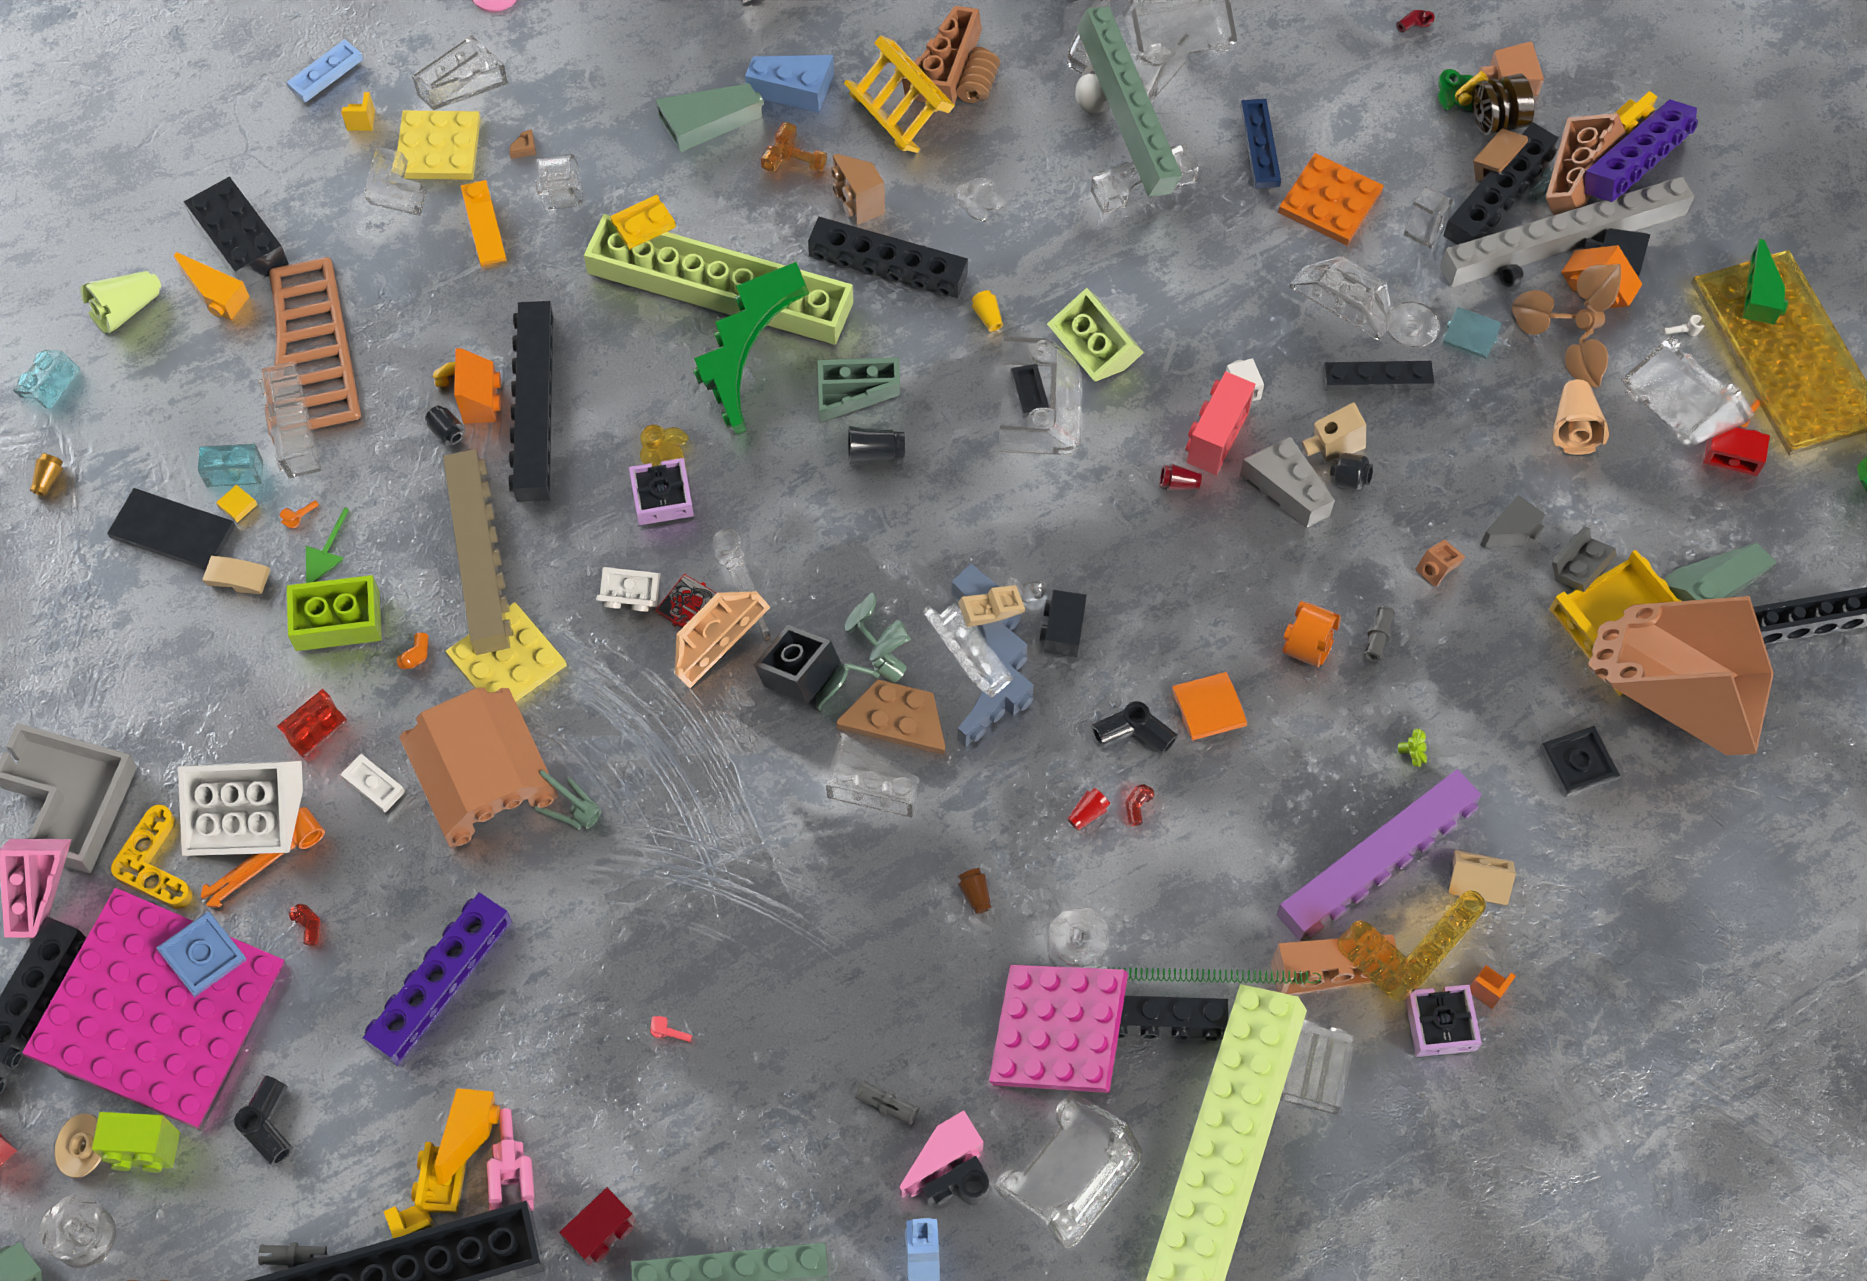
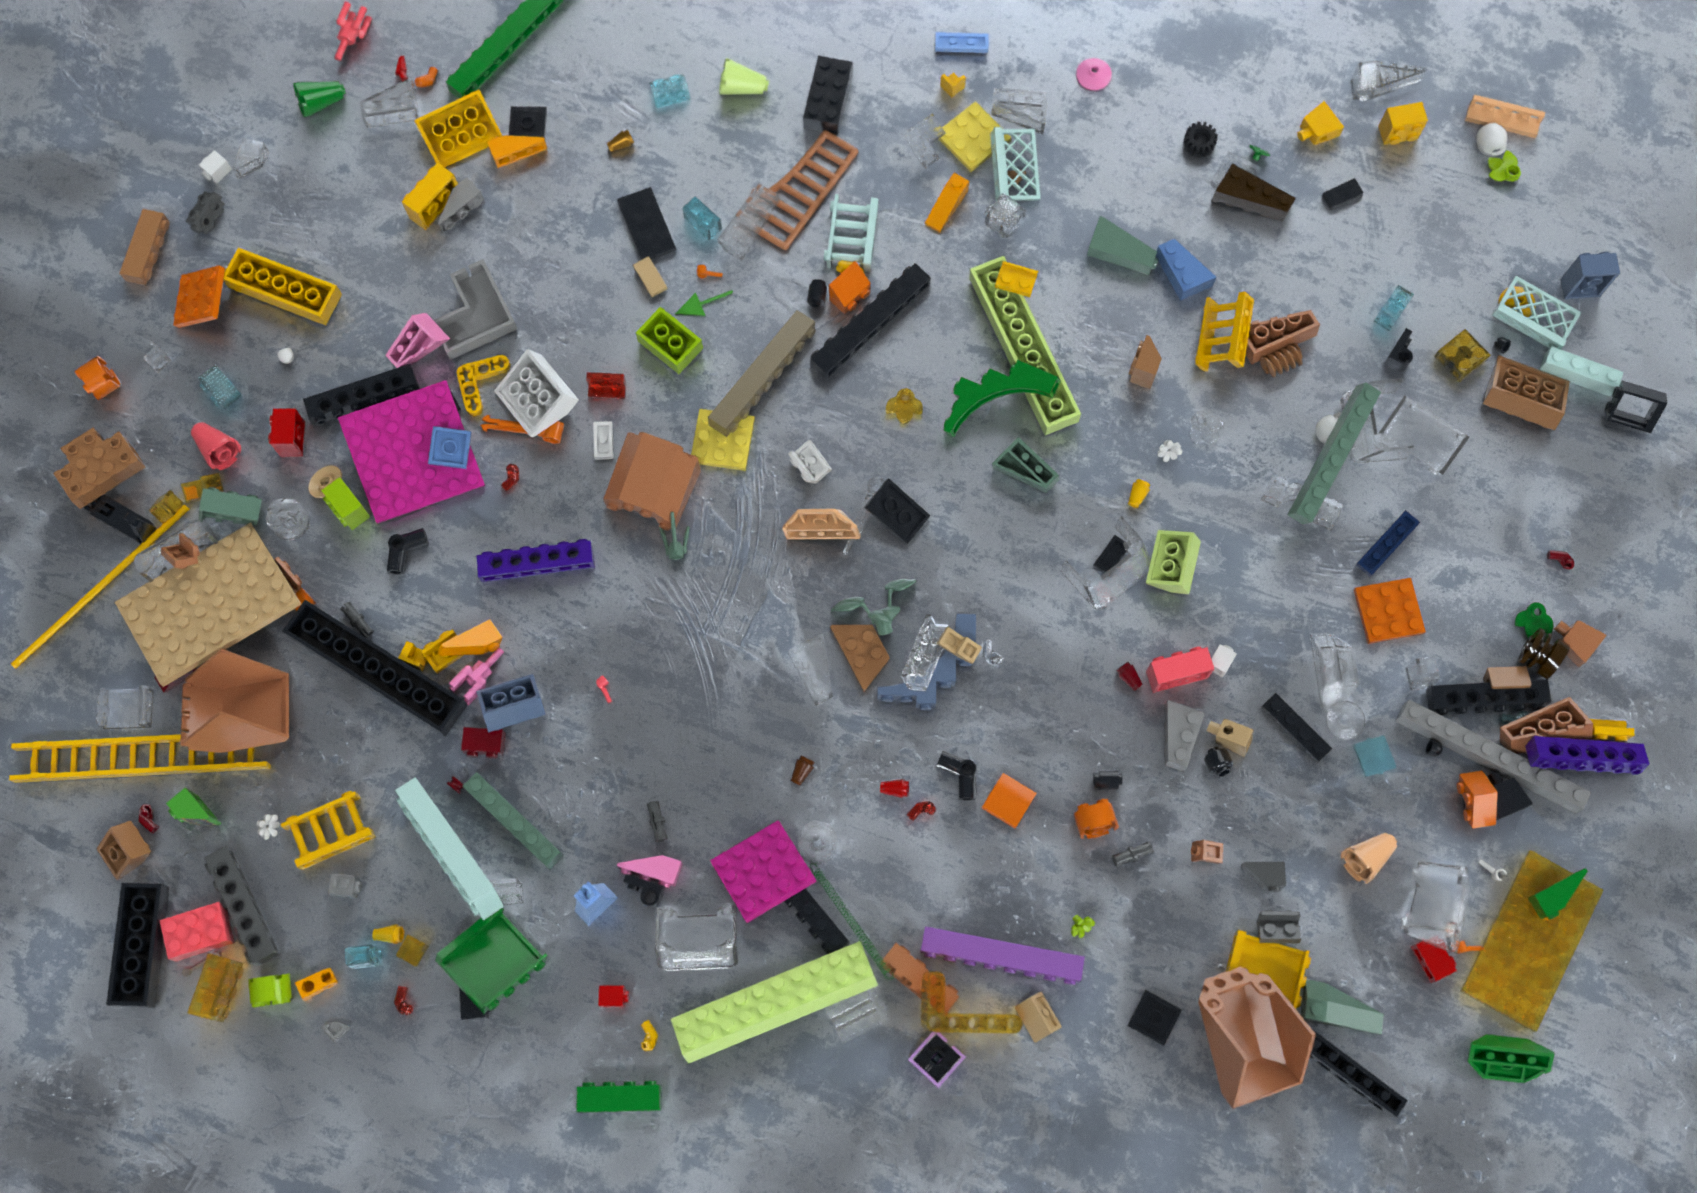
camera: 50 degrees right, 10 degrees up
light orange slope [173,252,250,320] -> none
yellow tile [216,484,257,523] -> none
orange arm [396,633,429,670] -> none
piece [629,458,694,525] -> none
piece [655,574,717,628] -> none
black brick [754,624,841,704] -> none
clear orange bar [761,122,827,173] -> none
black brick [808,216,968,299] -> none
black plant [848,426,905,464] -> none
black brick [1039,590,1087,657] -> none
yellow arm [1455,71,1489,106] -> none
orange panel [1470,965,1516,1009] -> none
medium nougat plant [1512,264,1621,387] -> none
none -> sand blue brick [476,674,546,732]
none -> light aqua fence [824,194,878,272]
none -> black tile [864,478,931,545]
none -> light aqua fence [990,127,1041,203]
none -> black brick [1093,770,1123,790]
none -> white plant [1158,440,1183,462]

